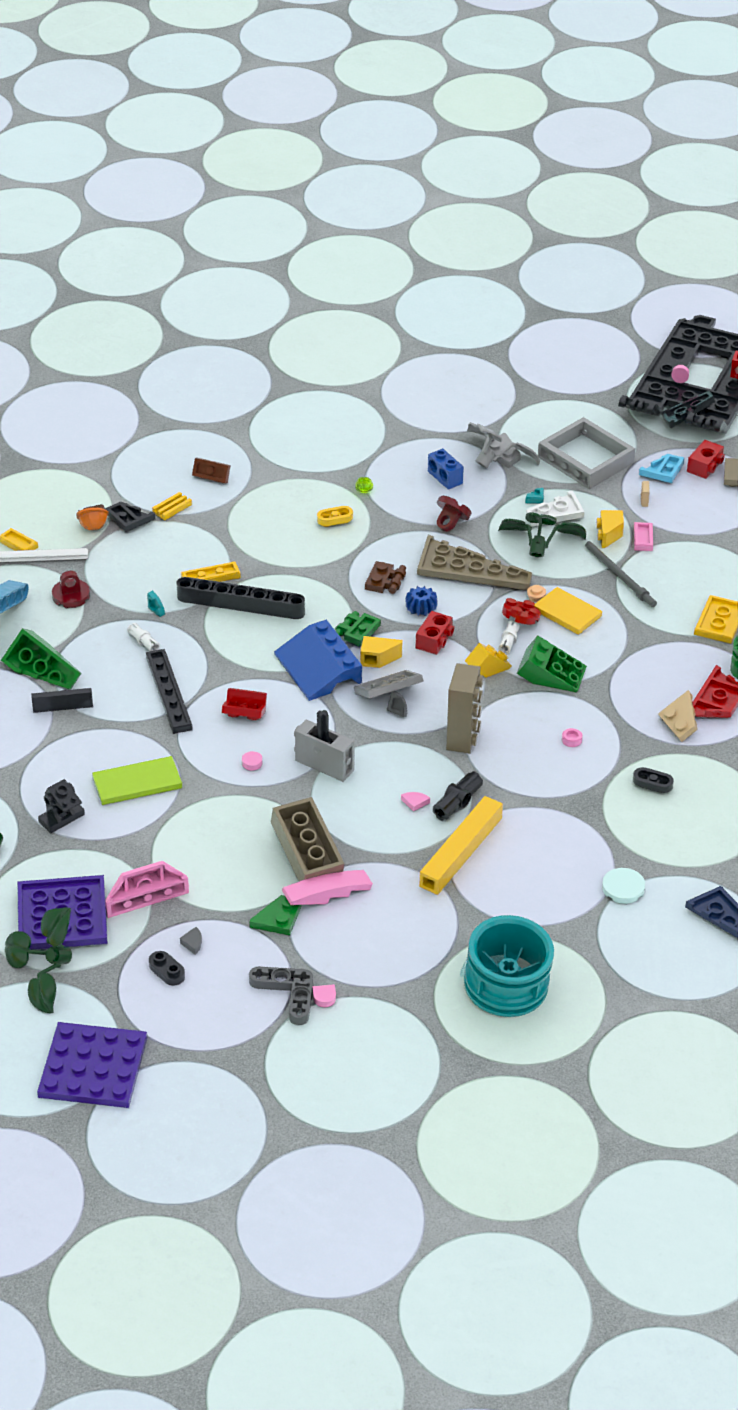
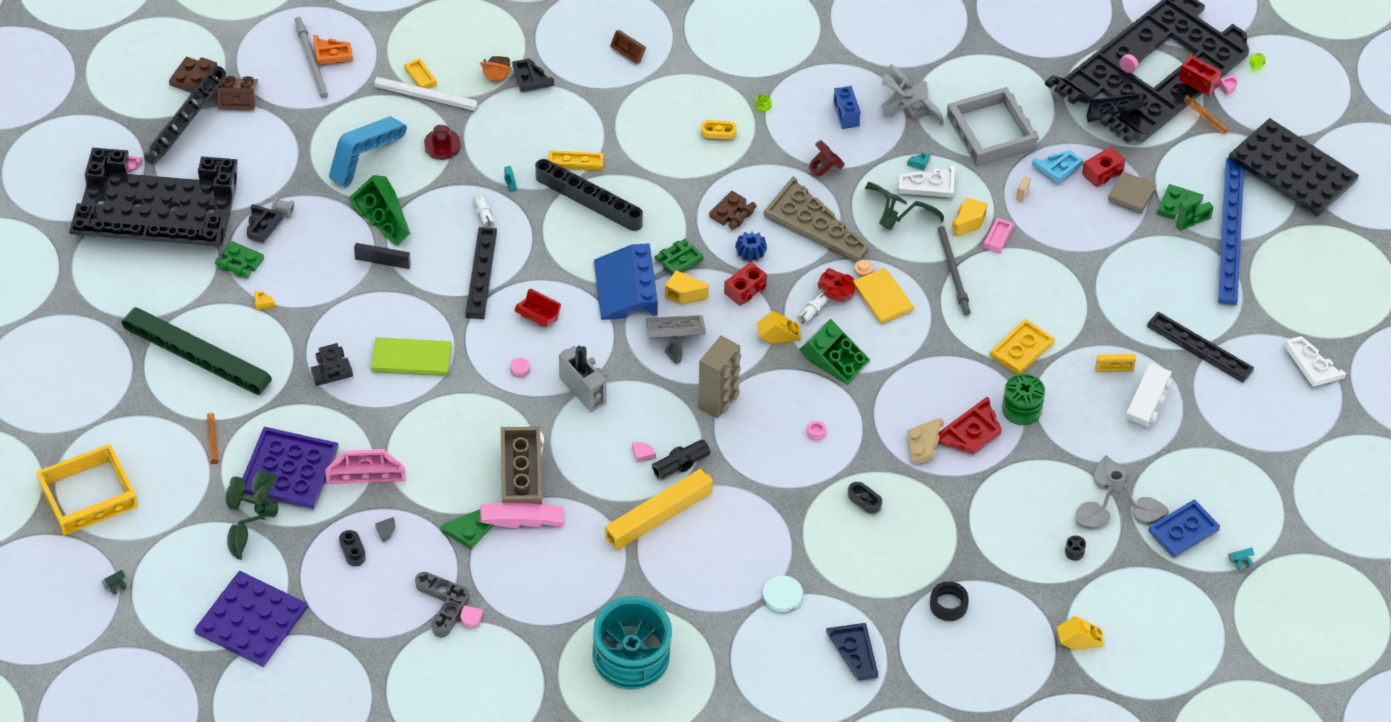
camera: 20 degrees right, 10 degrees up
yellow tile [152,492,192,521] -> none

